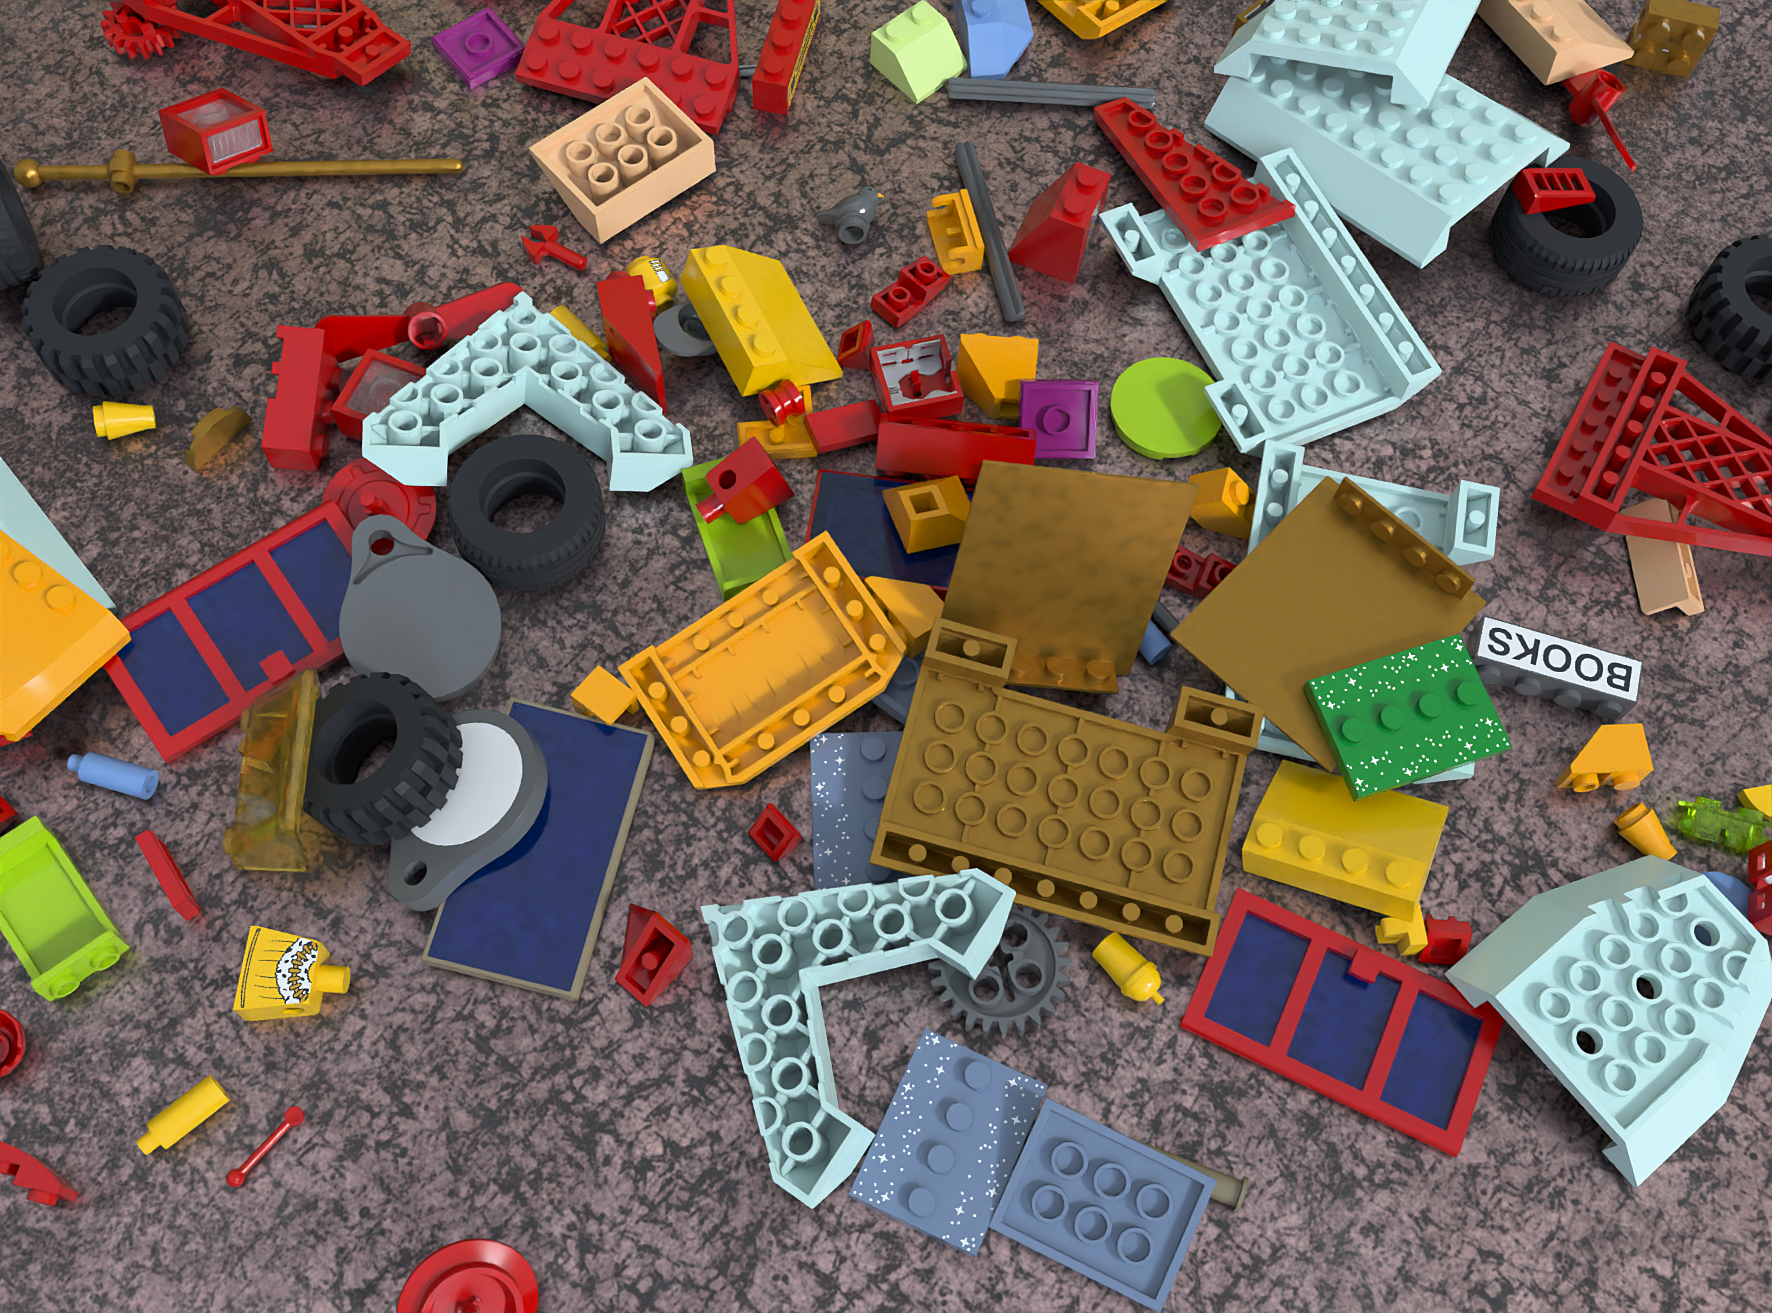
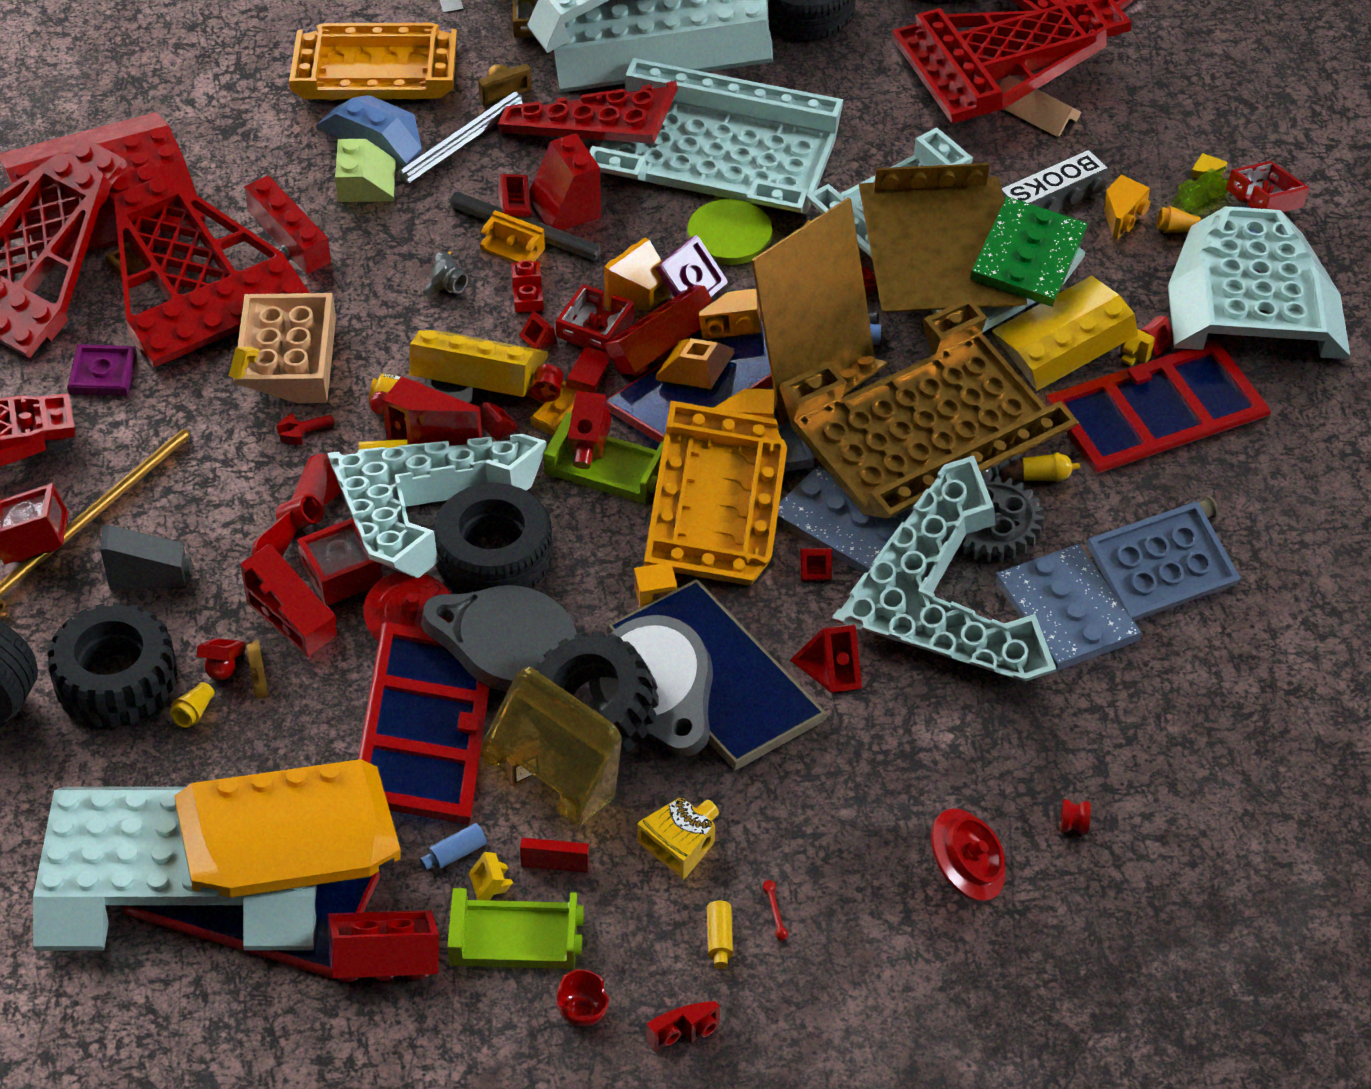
camera: 45 degrees left, 15 degrees down
none -> dark grey slope [100,525,192,590]
none -> red tile [196,638,246,681]
none -> yellow tile [228,346,259,379]
none -> yellow tile [469,852,513,900]
none -> pearl gold tile [478,63,532,106]
none -> red slope [481,402,518,440]
none -> red slope [498,174,532,217]

